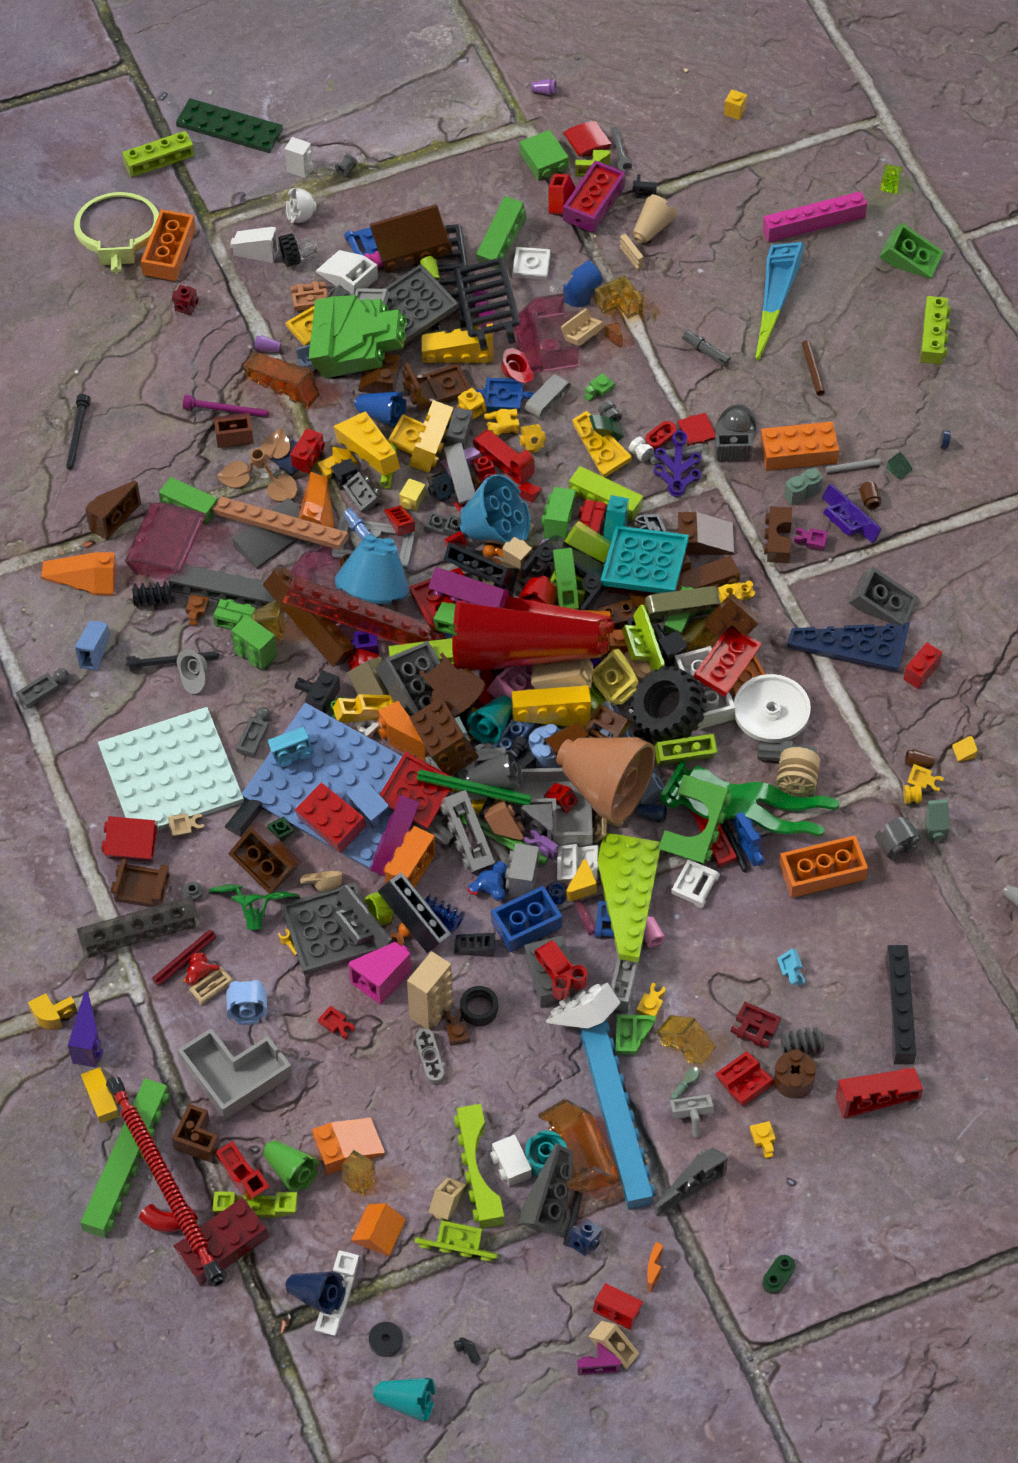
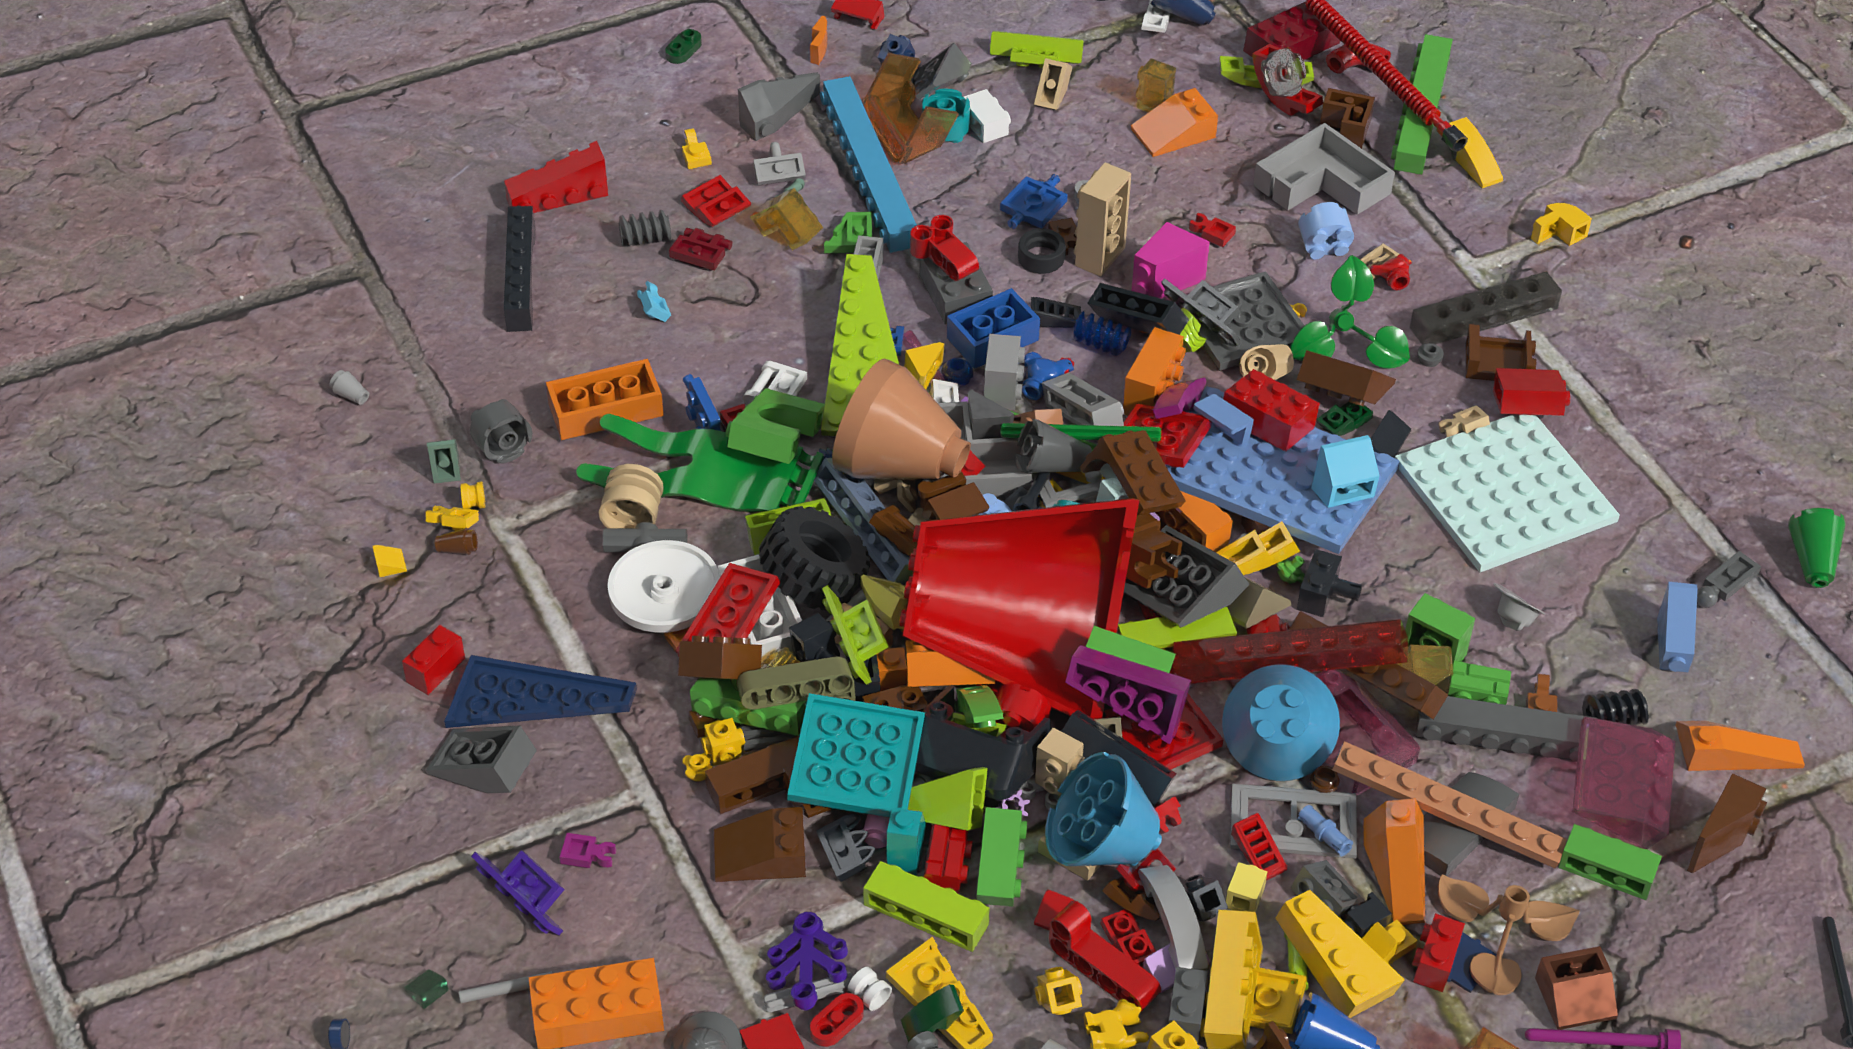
camera: 175 degrees right, 10 degrees down
dark purple slope [68,991,103,1068] -> none
black piece [128,651,220,672] -> none
dark red axle [152,930,217,986] -> none
dark grey plate [236,707,271,757] -> none
bright green cone [263,1140,320,1193] -> none
orange slope [351,1203,406,1257] -> none
dark grey slope [424,512,462,536] -> none
lime arch [454,1104,504,1228] -> none
white slope [546,983,620,1029] -> none
yellow plate [636,982,666,1017] -> none
bright pink brick [644,916,665,948] -> none
dark grey brick [714,433,753,460] -> none
reddish brown arch [764,506,792,563] -> none
reddish brown brick [774,1049,816,1098] -> none
sand green brick [784,468,823,505] -> none
reddish brown brick [859,482,881,510] -> none
none -> blue plate [1000,174,1068,229]
none -> clear smoke plate [1261,48,1306,97]

